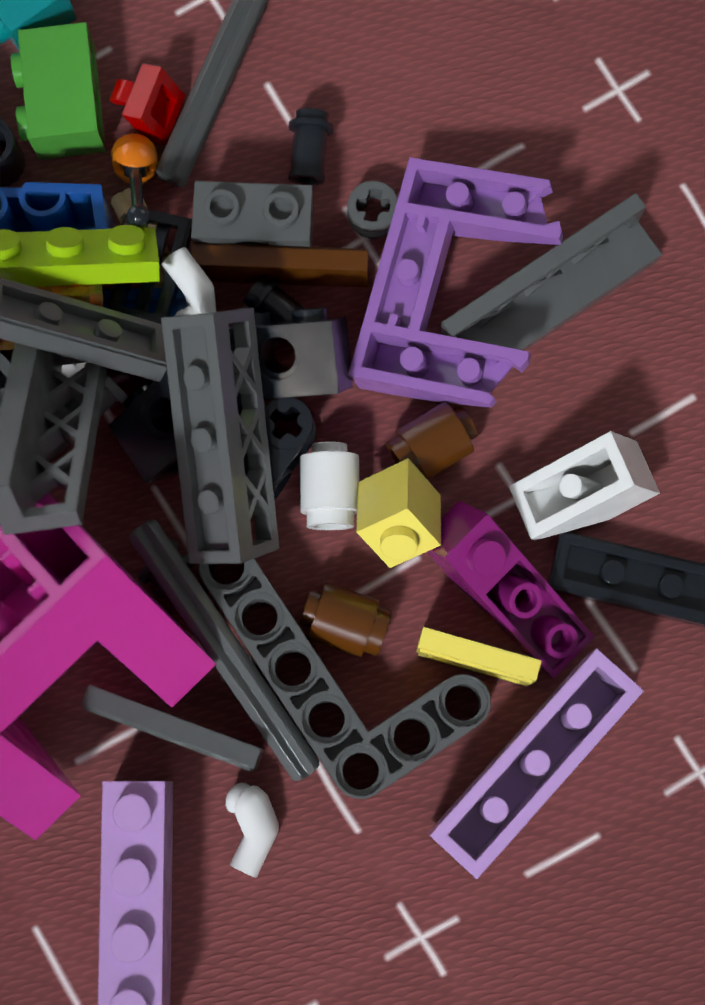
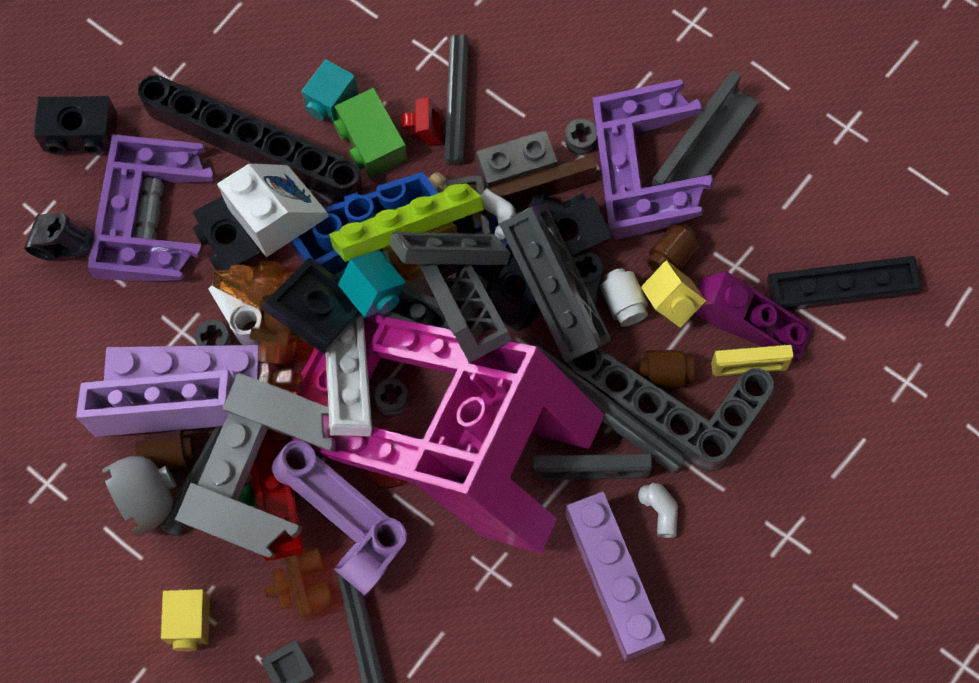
camera: 20 degrees left, 10 degrees down
orange hinge [111,134,158,229] -> none
black pin [288,108,334,185] -> none
lavender brick [427,649,644,879] -> none
white slope [509,431,660,540] -> none

